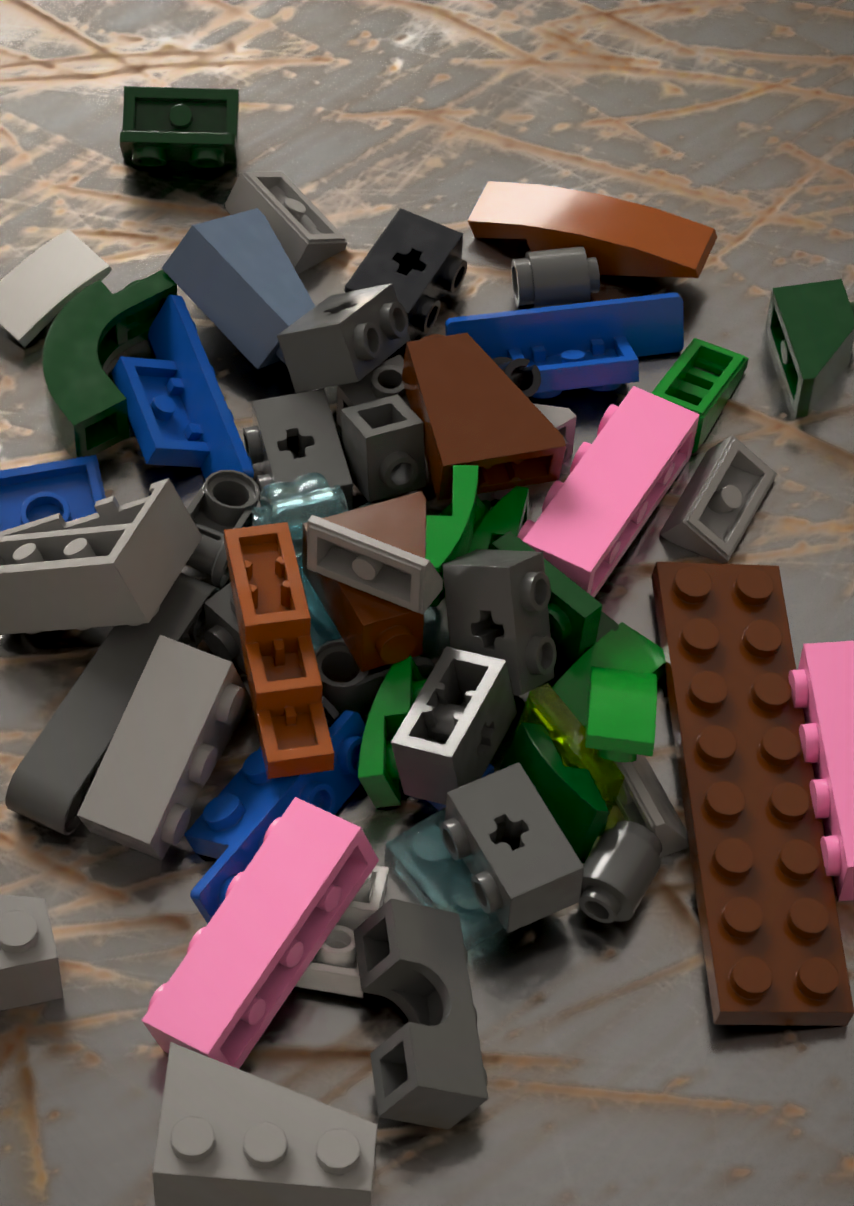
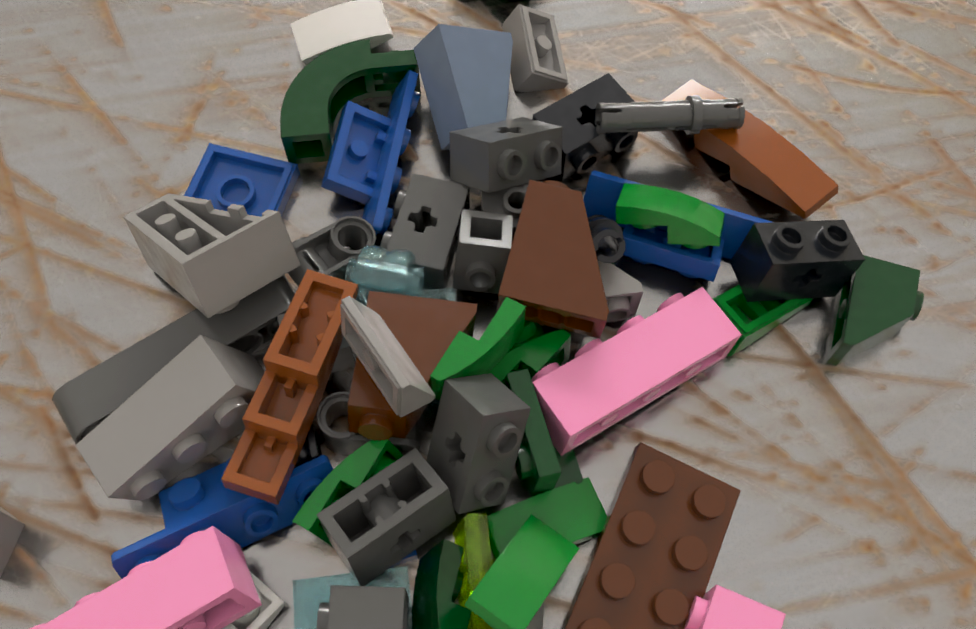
camera: 30 degrees right, 10 degrees up
dark grey brick [511,246,600,309] -> none
light grey slope [660,435,777,564] -> none
none -> dark grey pin [595,95,745,134]
none -> green slope [615,183,725,249]
none -> black brick [730,220,865,302]

